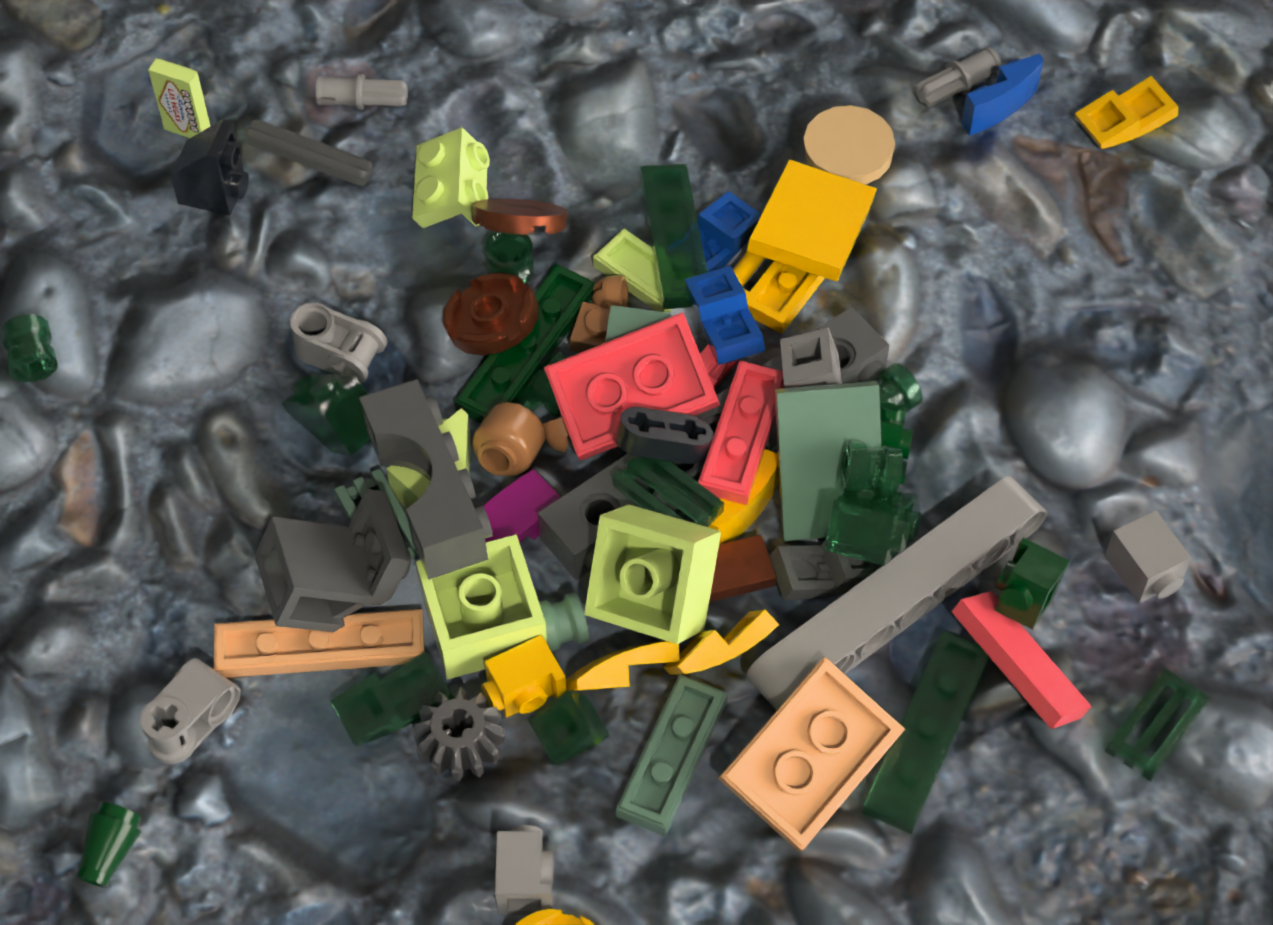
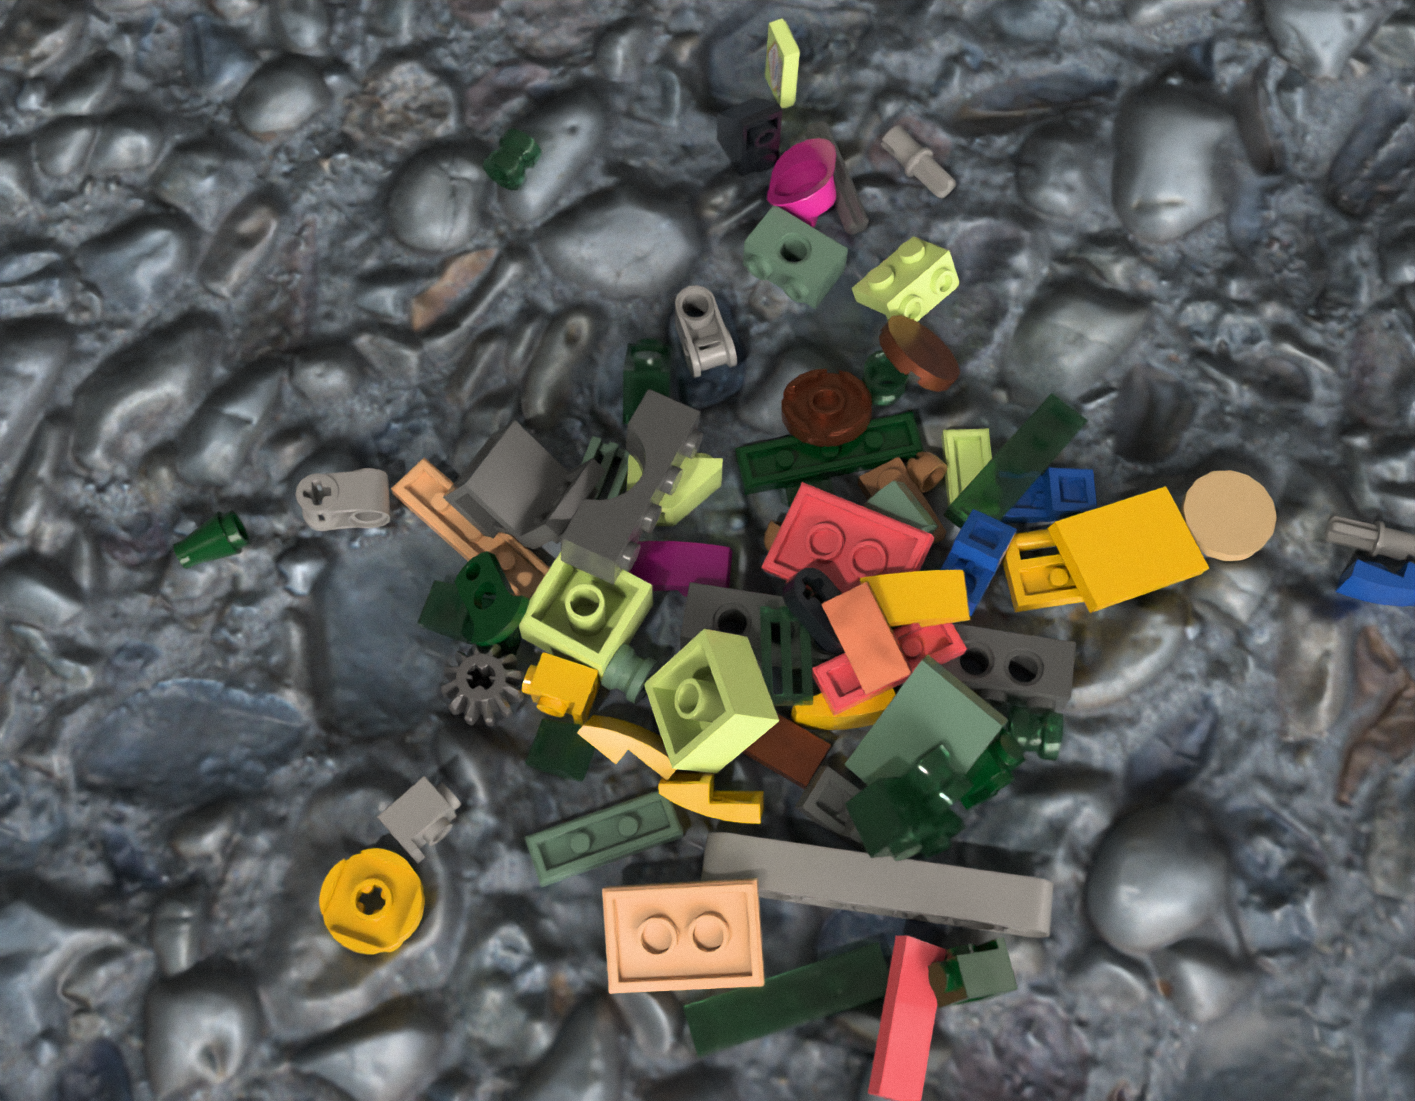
camera: 45 degrees right, 10 degrees up
medium nougat head [472,402,545,476] -> none
light grey brick [780,328,842,388] -> none
light grey brick [1105,510,1192,603] -> none
none -> dark green piece [454,551,530,646]
none -> sand green brick [743,205,848,309]
none -> dark pink piece [767,138,836,228]
none -> tile [821,581,913,695]
none -> yellow slope [860,570,971,627]

